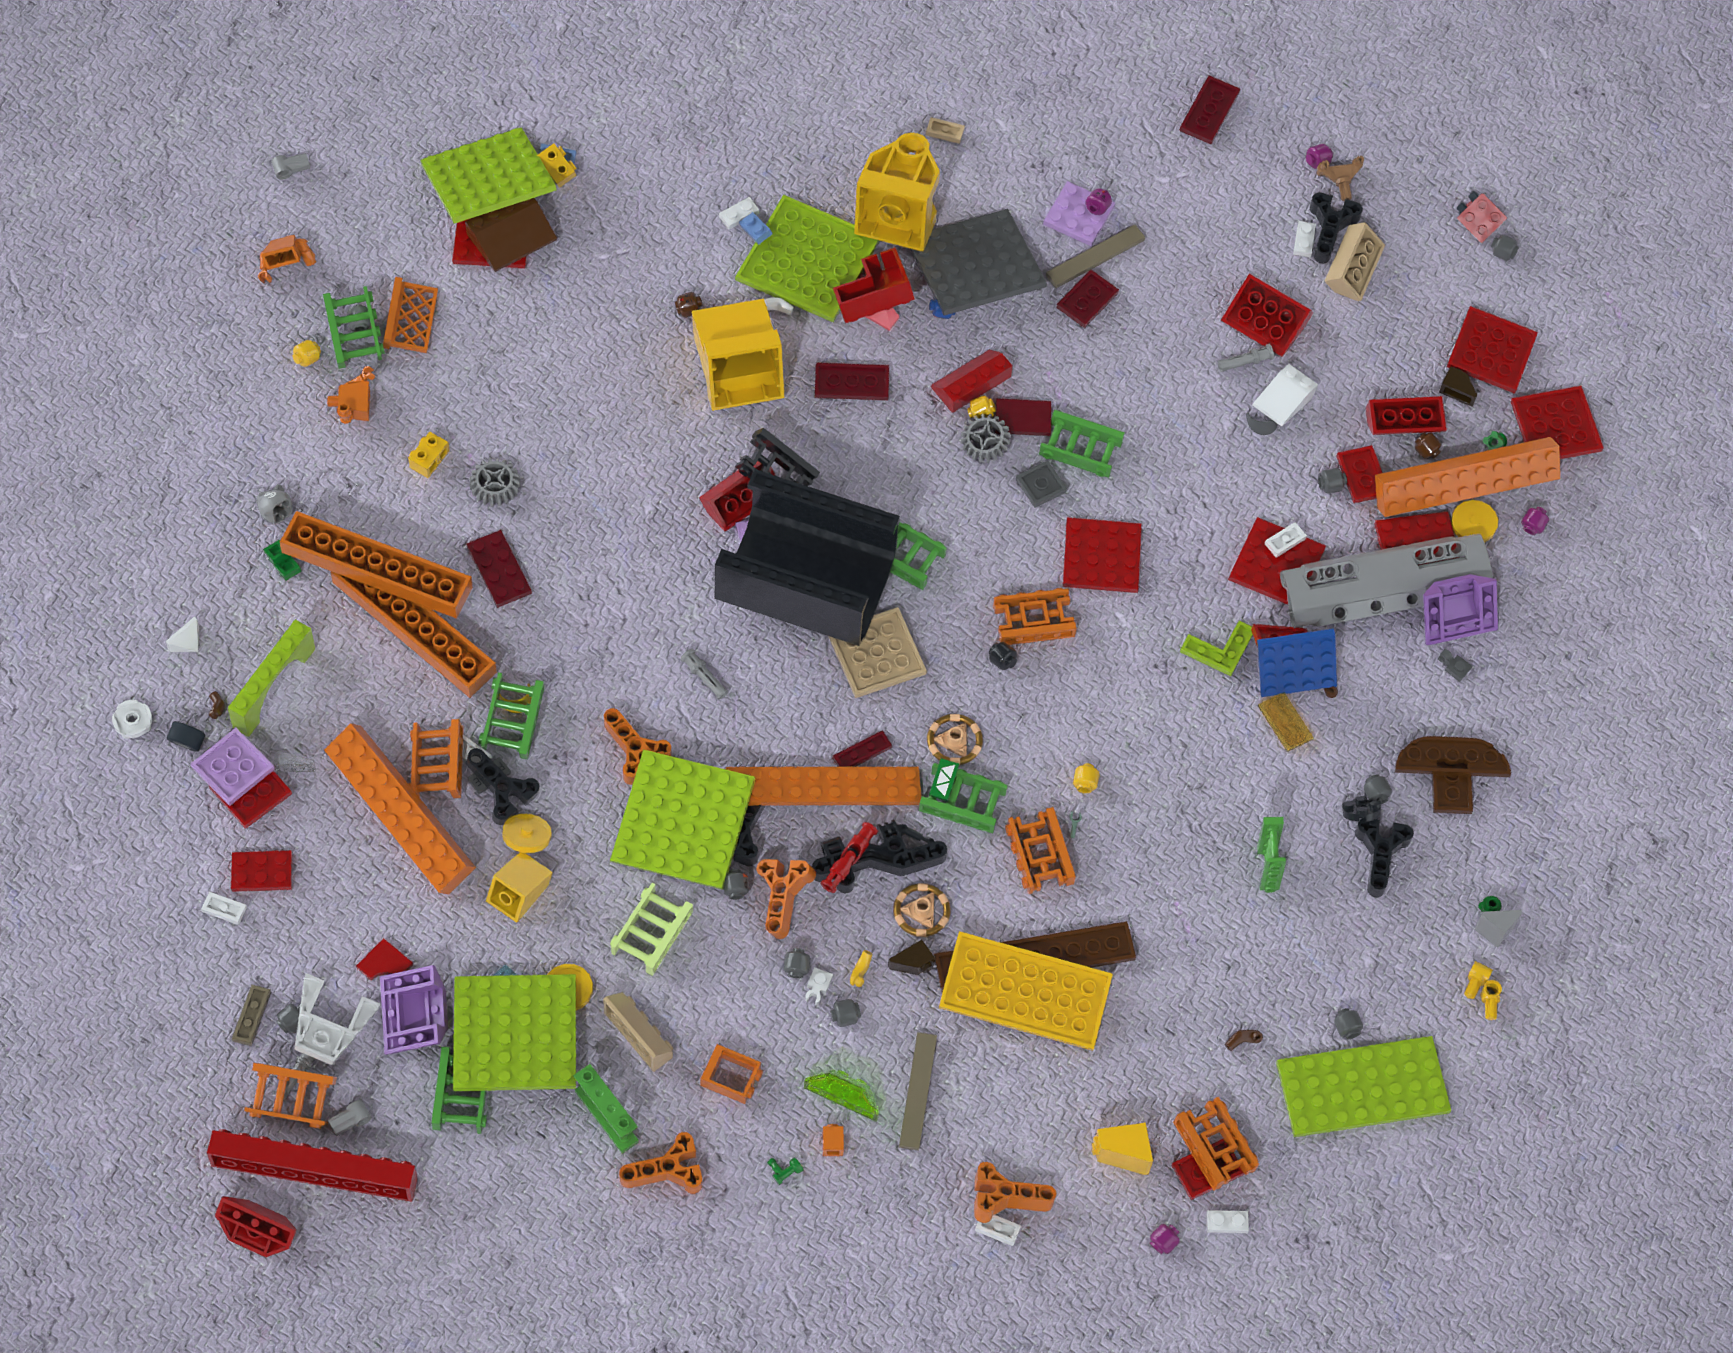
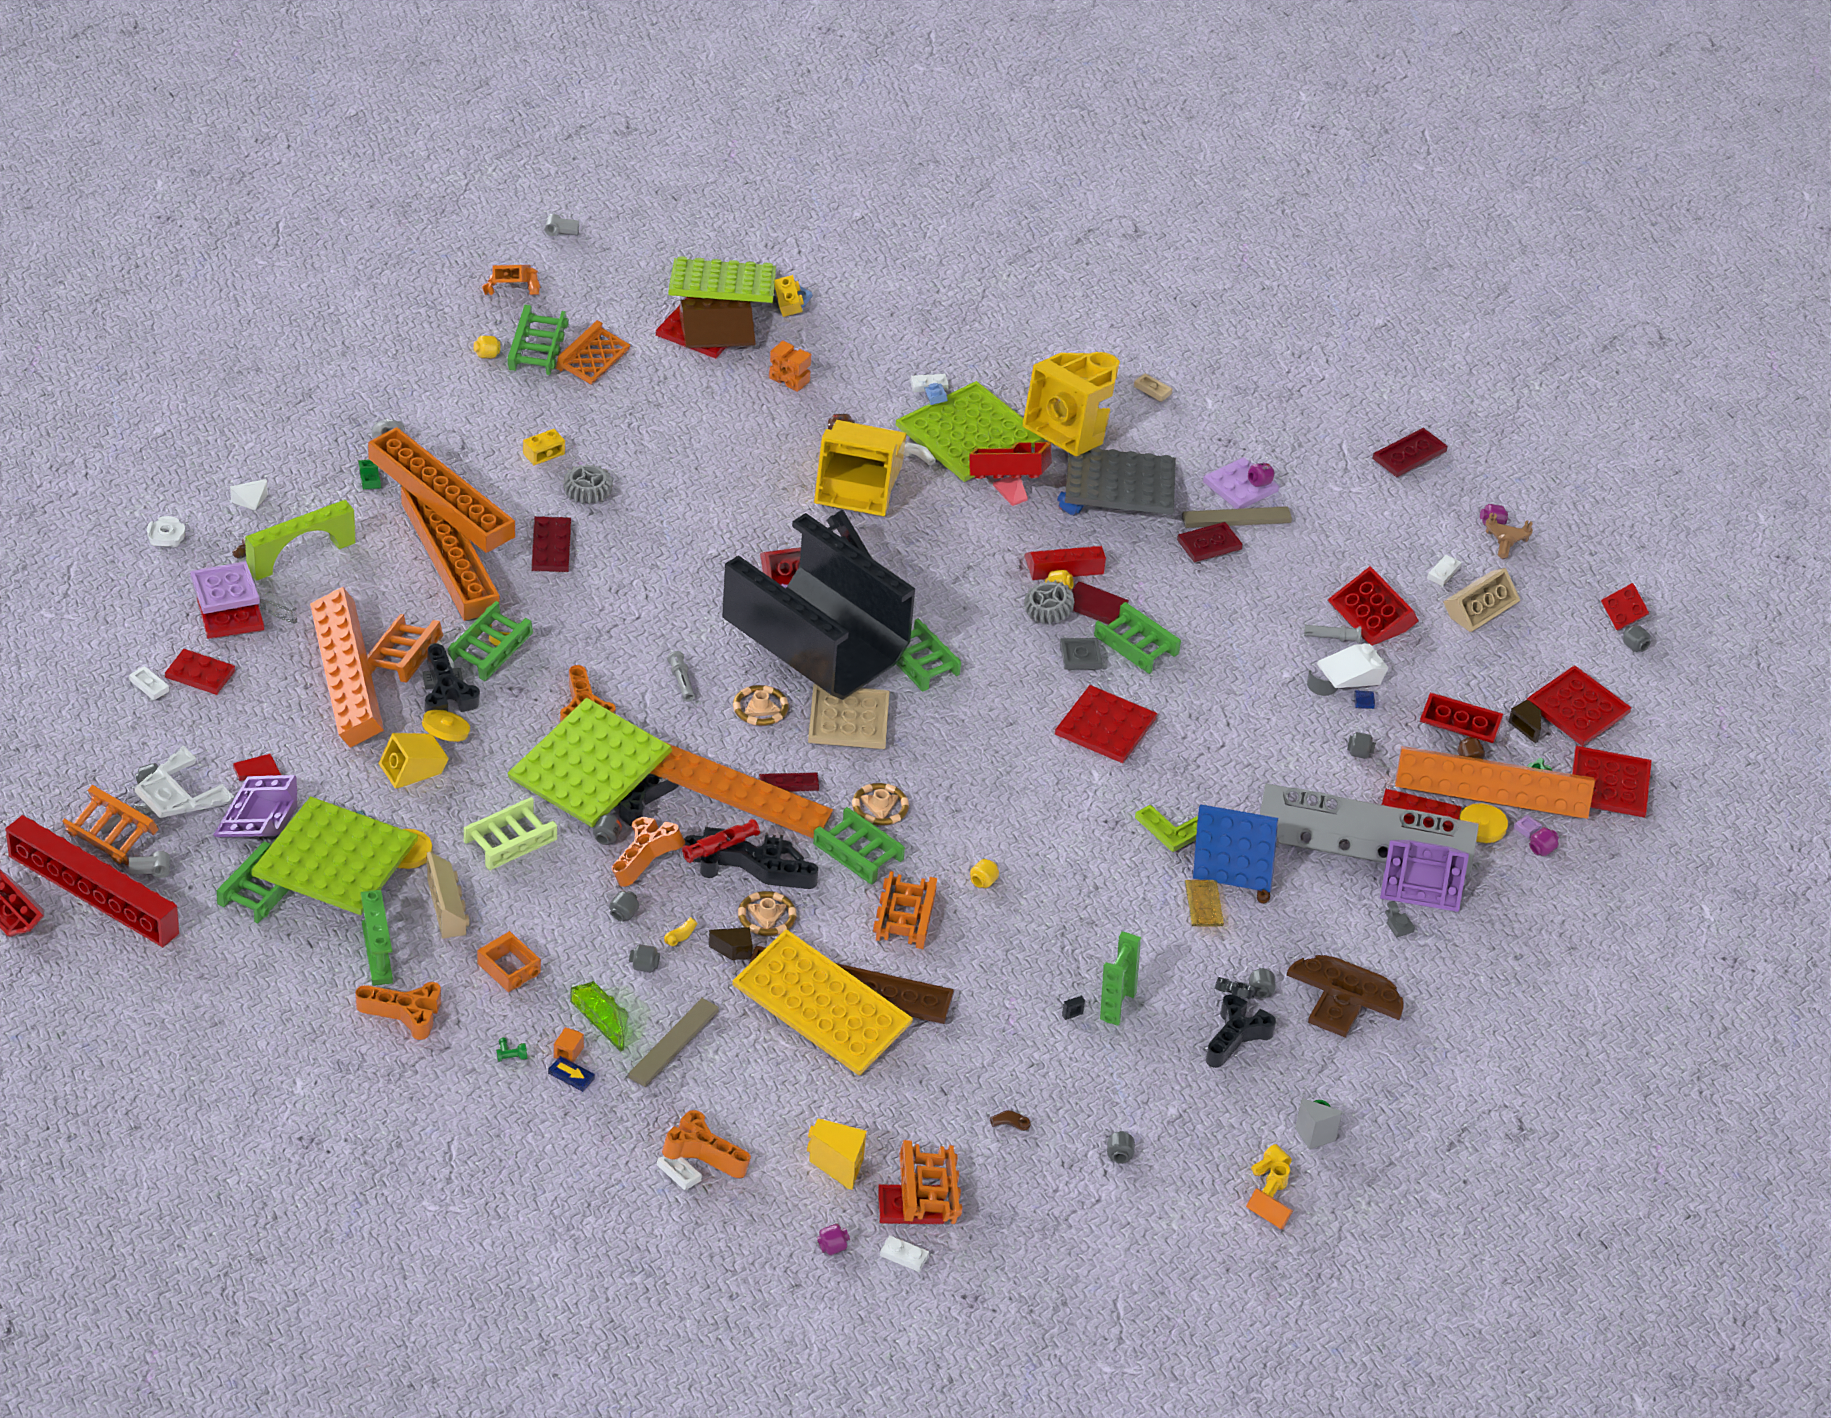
camera: 25 degrees right, 20 degrees down
black wheel [167,721,205,752] -> none
dark tan tile [232,985,271,1046] -> none
orange torso [327,366,375,424] -> none
white plate [805,967,833,1005] -> none
dark red plate [815,362,889,401] -> none
green tile [929,758,959,801] -> none
black head [989,642,1017,670] -> none
orange fence [993,588,1077,645] -> none
sand green hand [1069,811,1082,839] -> none
red plate [1228,517,1326,605] -> none
white plate [1265,522,1307,558] -> none
lime plate [1276,1036,1451,1138] -> none
black beam [1309,192,1363,264] -> none
red plate [1336,445,1383,504] -> none
none -> clear blue tile [548,1056,595,1092]
none -> light nougat piece [733,685,789,726]
none -> orange brick [769,341,812,392]
none -> black tile [1062,995,1085,1020]
none -> orange tile [1246,1188,1293,1229]
none -> clear blue tile [1354,690,1375,709]
none -> lavender tile [1514,815,1542,839]

